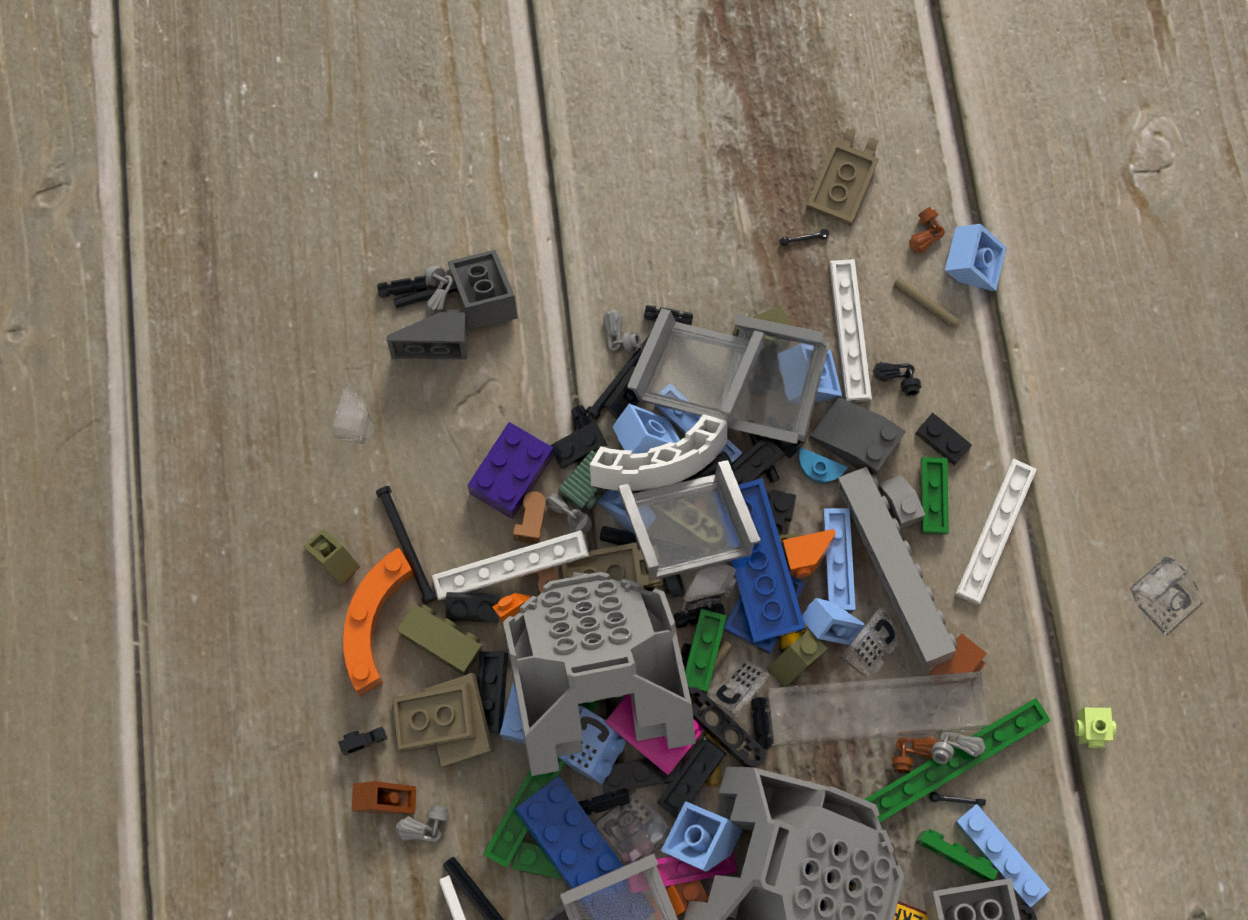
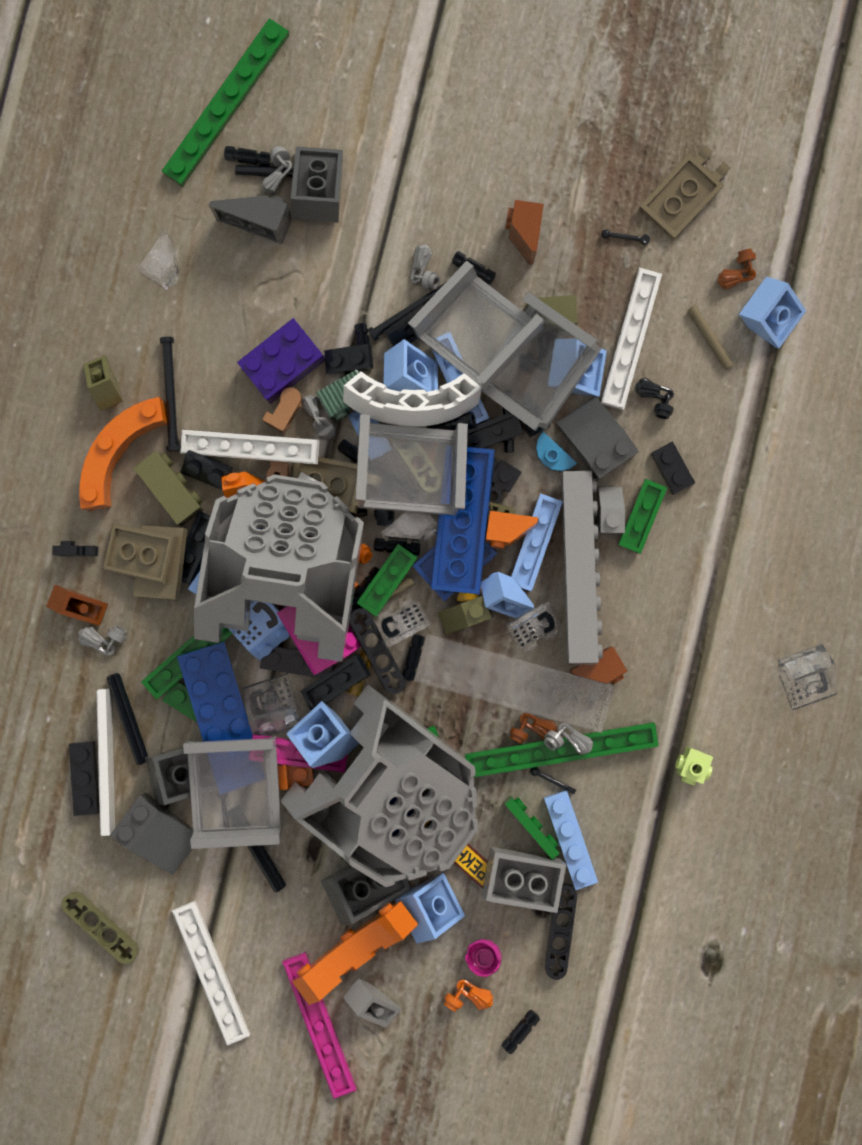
camera: 25 degrees right, 15 degrees up
black axle [578,788,631,816] -> none
white tile [954,459,1037,606] -> none
none -> green plate [162,18,289,187]
none -> dark orange slope [505,200,544,264]

